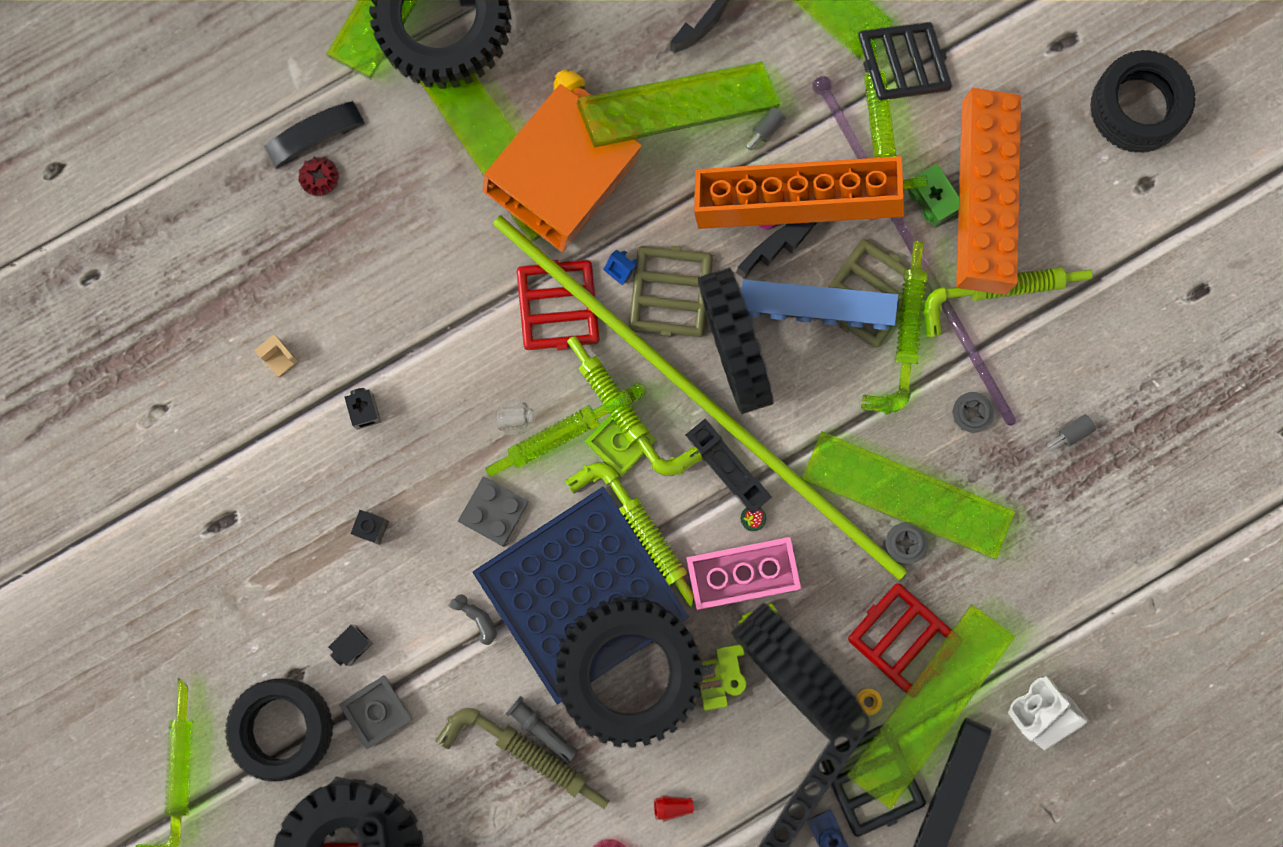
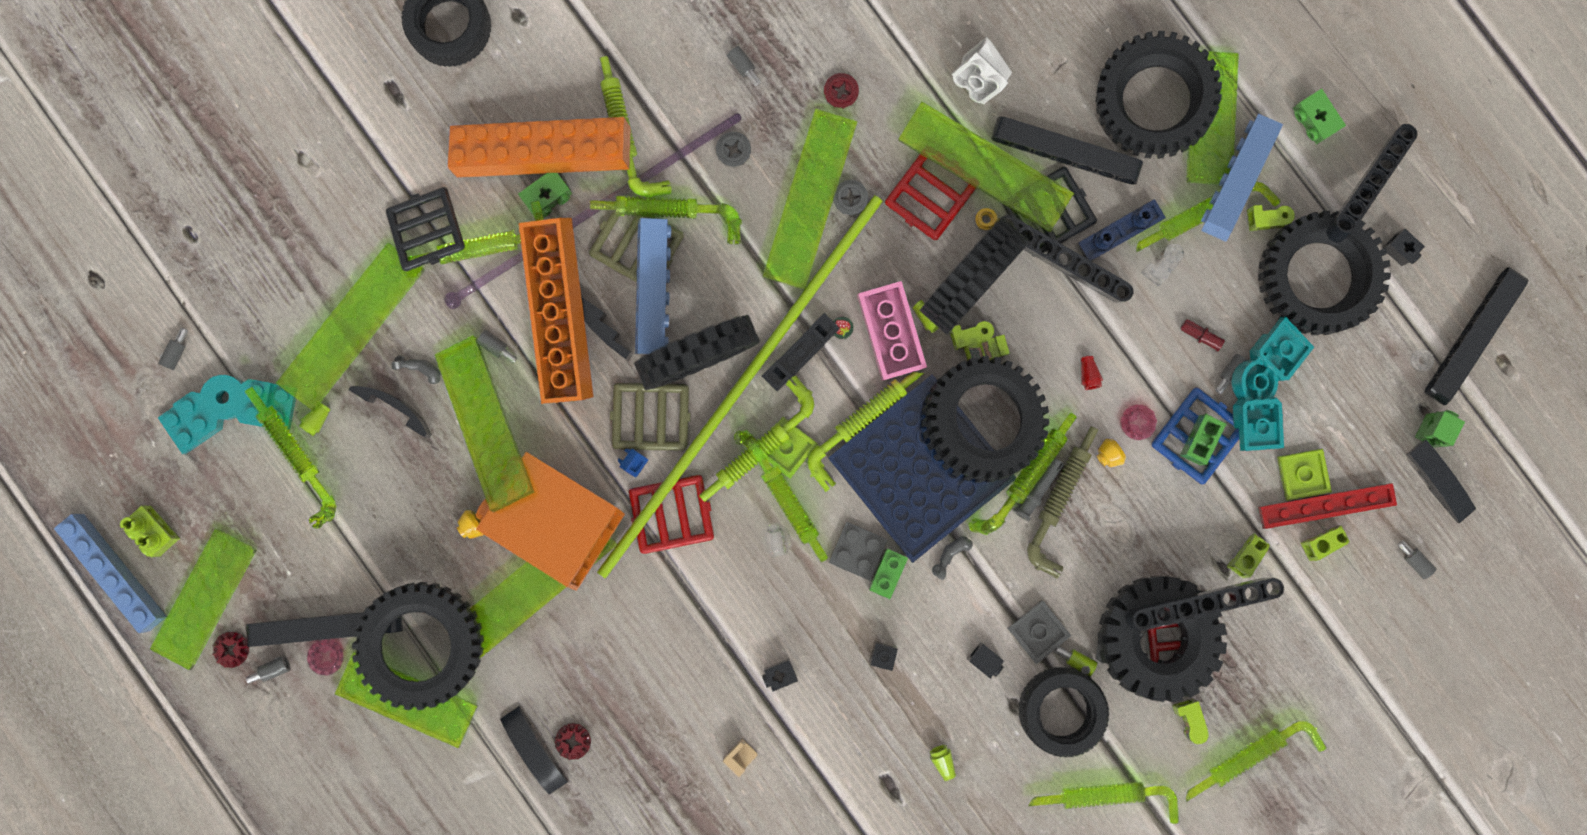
camera: 100 degrees left, 5 degrees up
none -> dark grey arm [391,355,441,384]
none -> dark red gear [824,73,859,109]
none -> bright green brick [868,548,908,599]
none -> lime cone [930,745,956,781]
none -> clear neon green piece [969,413,1077,535]
none -> lime piece [1055,646,1098,677]
none -> yellow cone [1097,438,1126,468]

